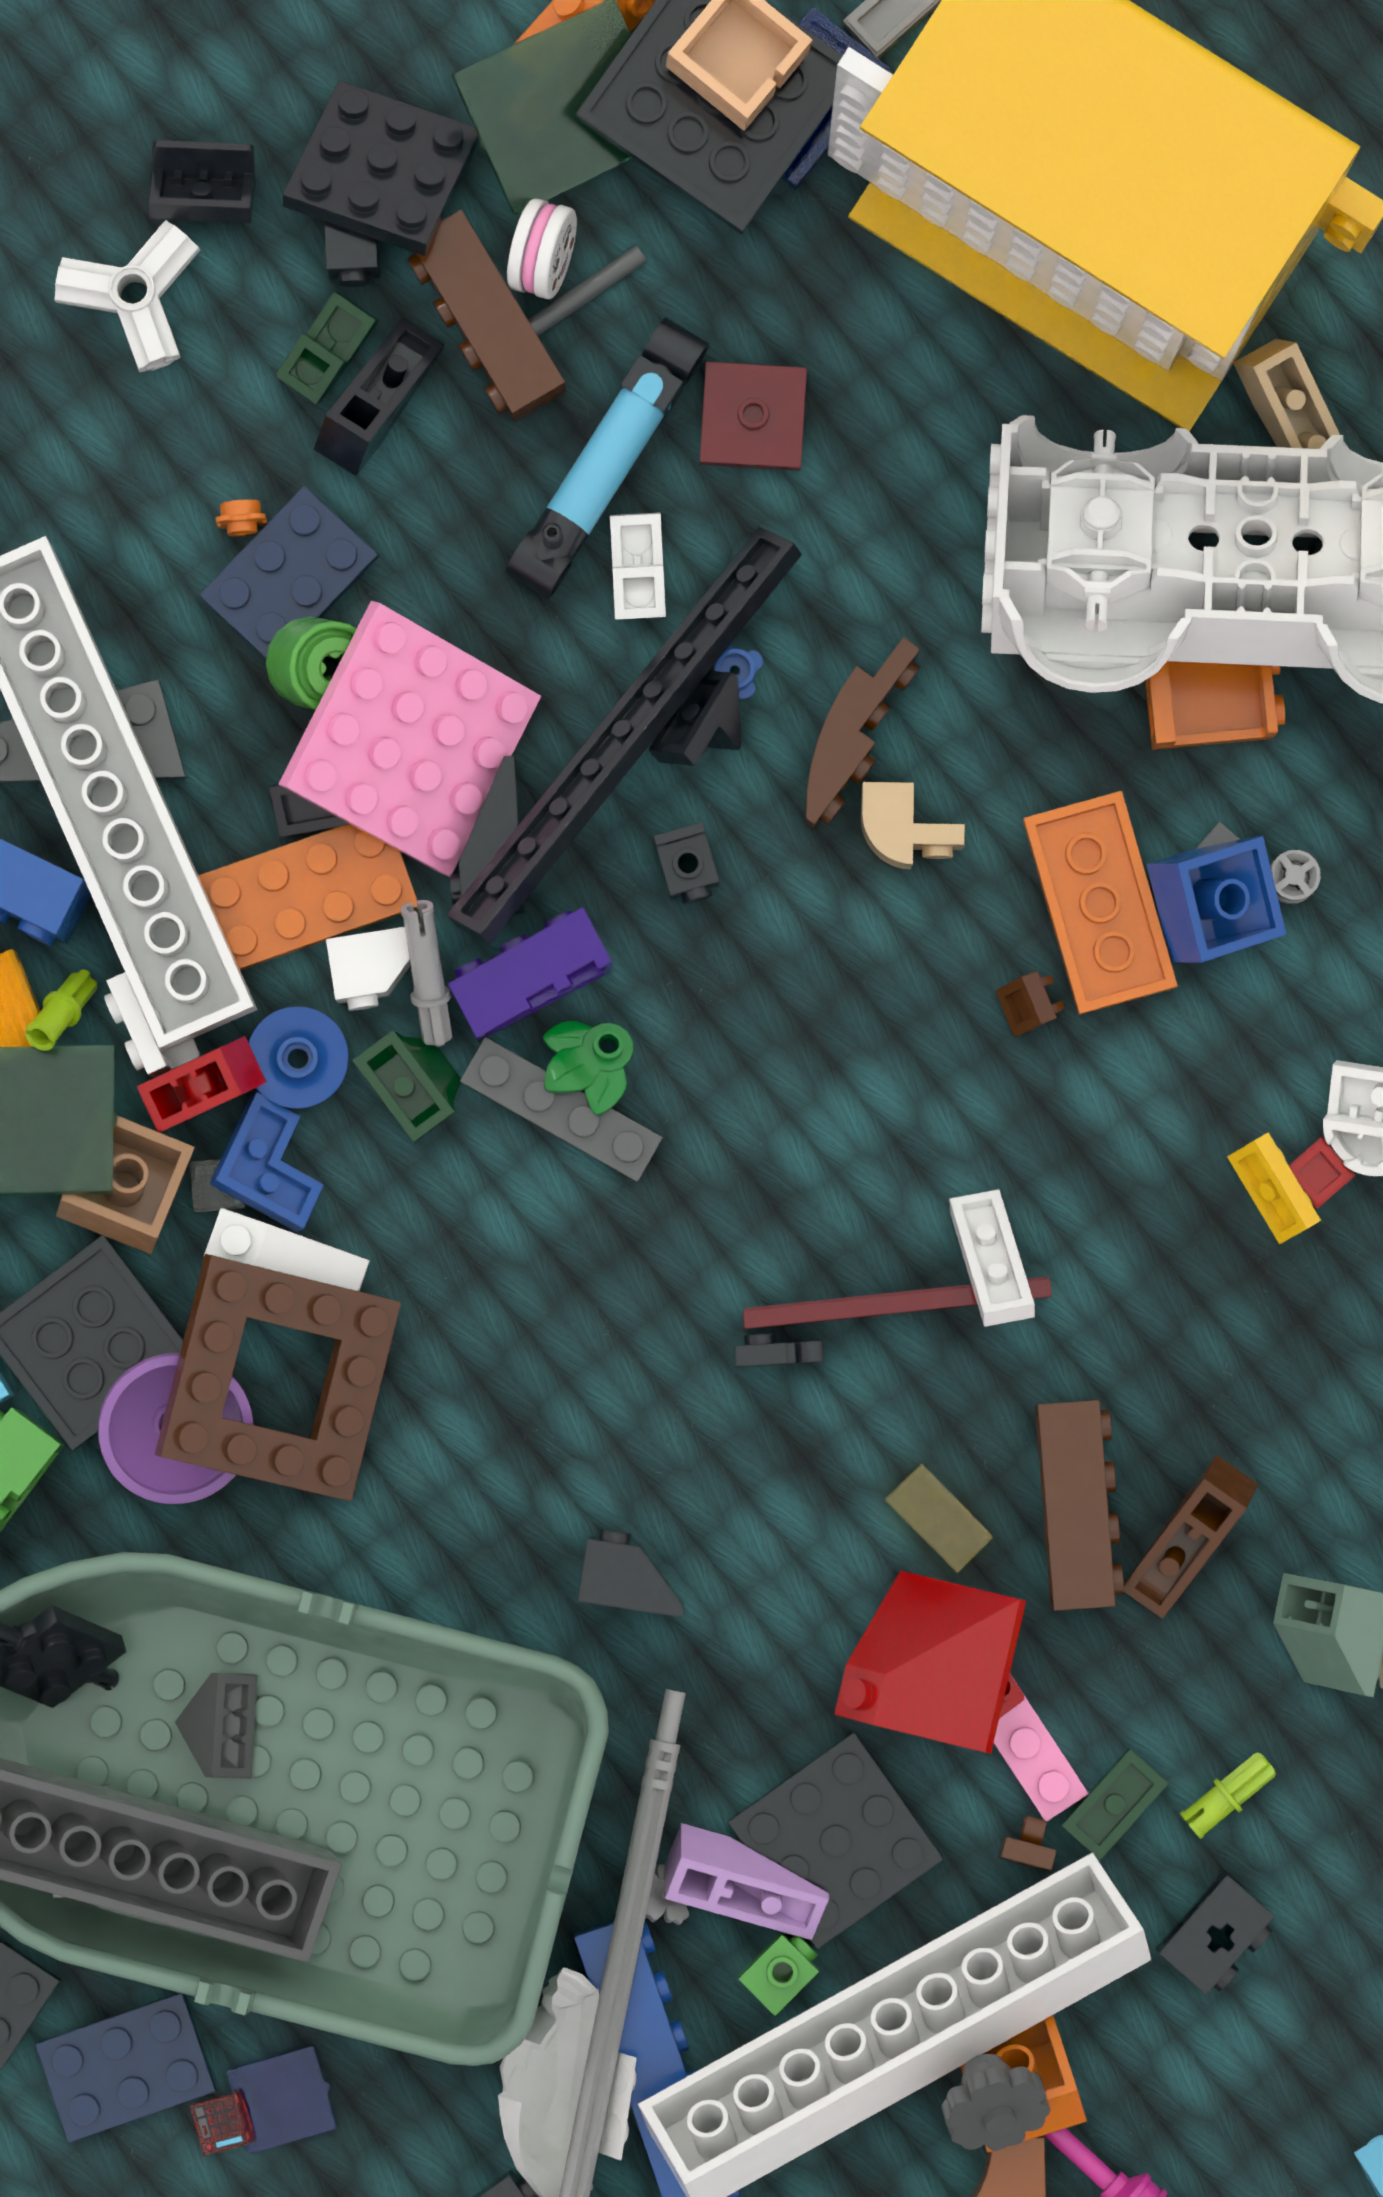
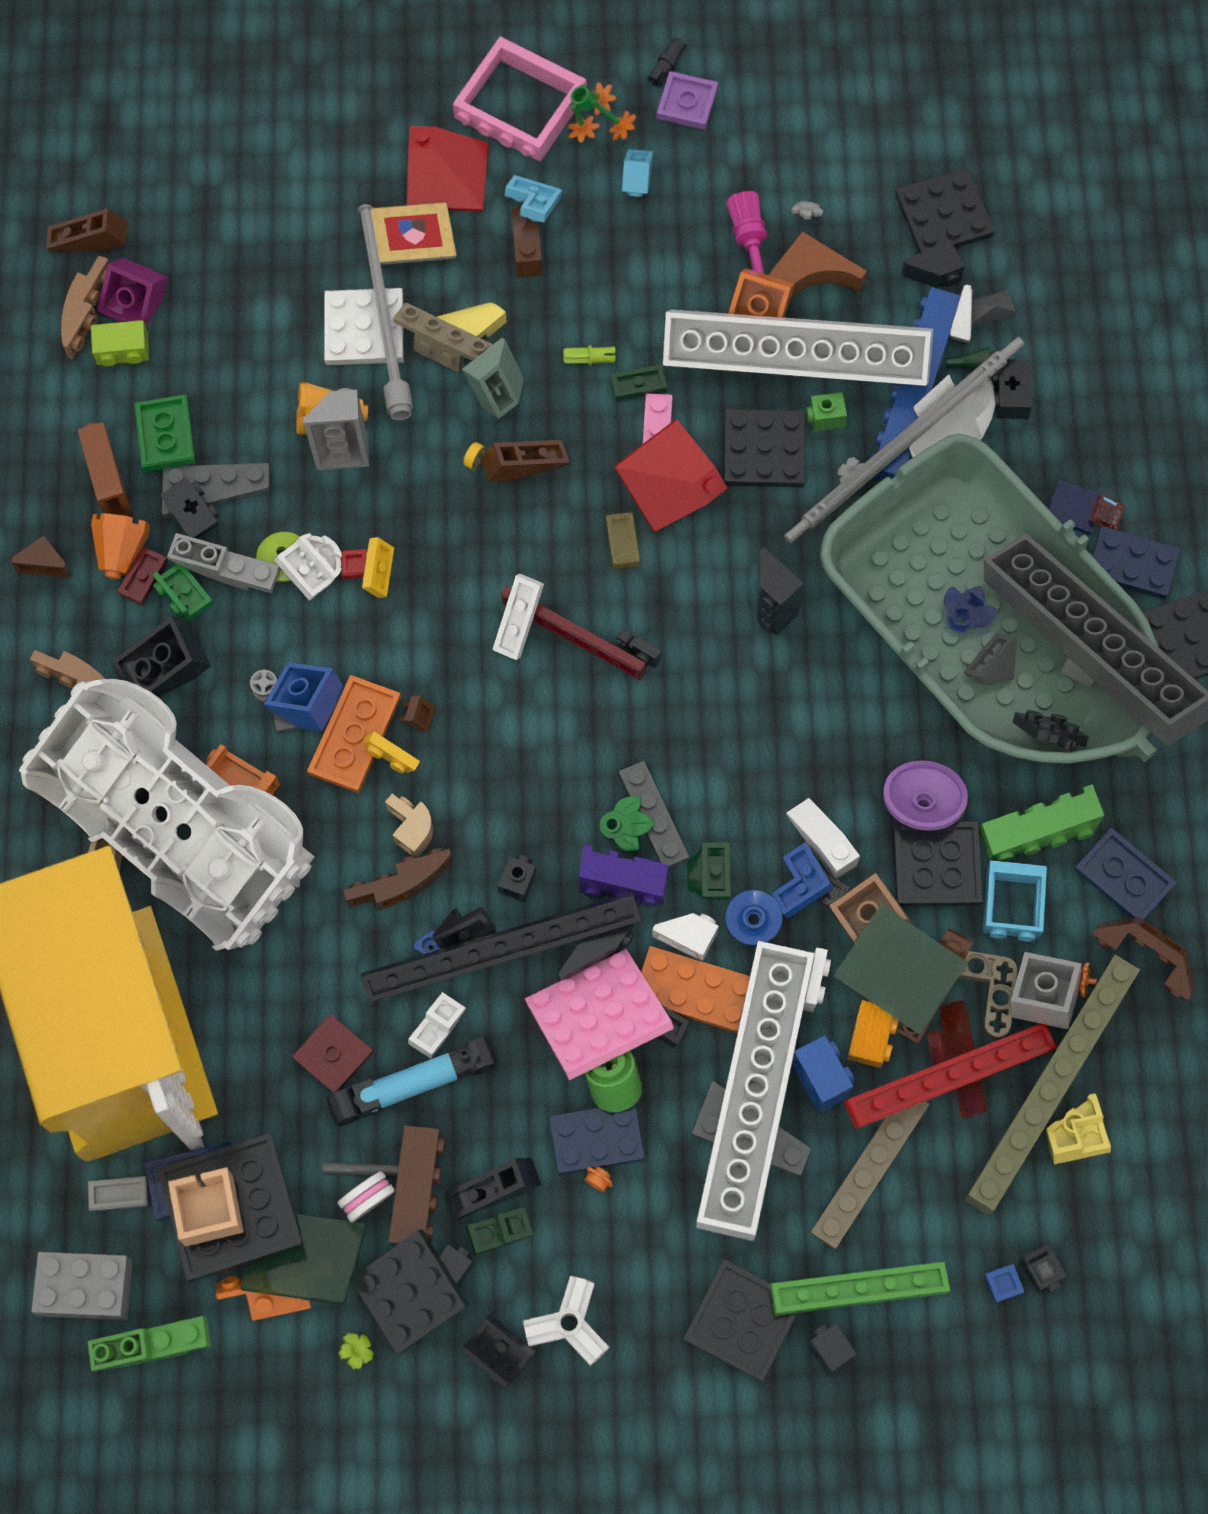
camera: 140 degrees left, 15 degrees down
lime axle [25,969,97,1051] -> none
red brick [136,1036,267,1133] -> none
reddish brown plate [155,1254,401,1501] -> none
light grey axle [401,900,452,1047] -> none
lavender slope [665,1823,829,1940] -> none
dark grey plant [941,2054,1050,2151] -> none
reddish brown tile [997,1816,1056,1871] -> none
reddish brown brick [1035,1400,1124,1611] -> none
black brick [1155,1872,1274,1995] -> none
none -> lime plant [338,1333,373,1370]
none -> yellow plate [361,732,420,774]
none -> yellow tile [463,442,486,470]
none -> clear blue plate [944,586,998,633]

